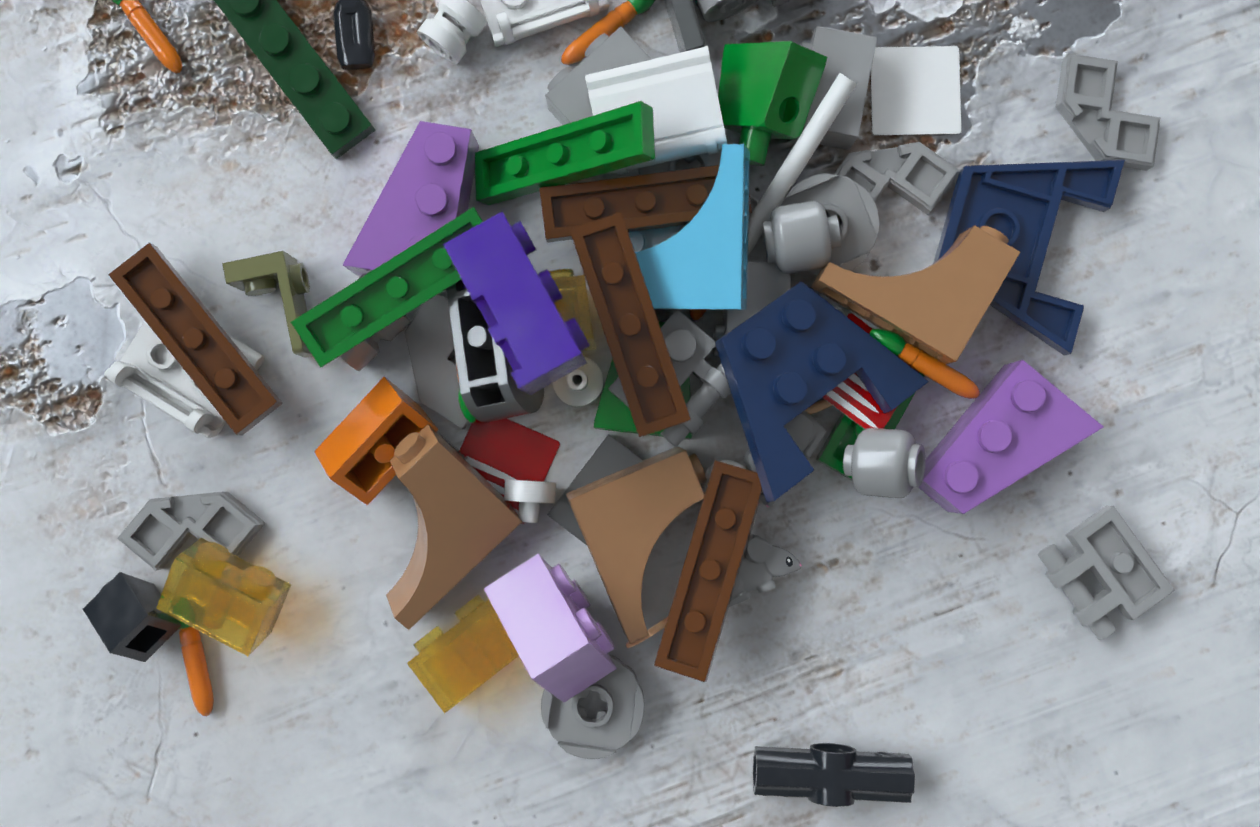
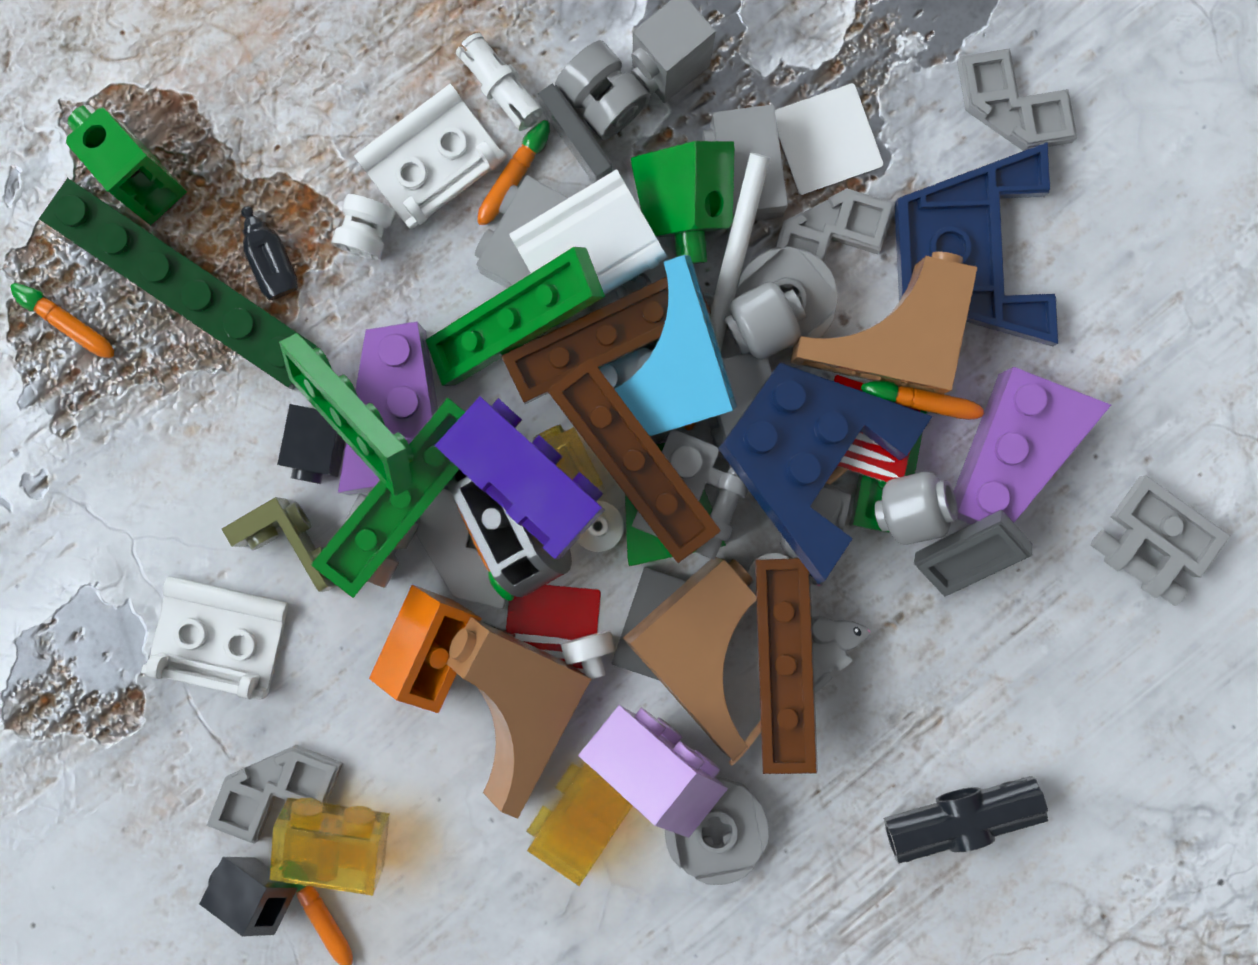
camera: 20 degrees left, 0 degrees up
reddish brown plate [108,242,283,436] -> none
none -> black brick [277,404,345,484]
none -> green plate [279,333,414,496]
none -> dark grey tile [914,509,1033,597]

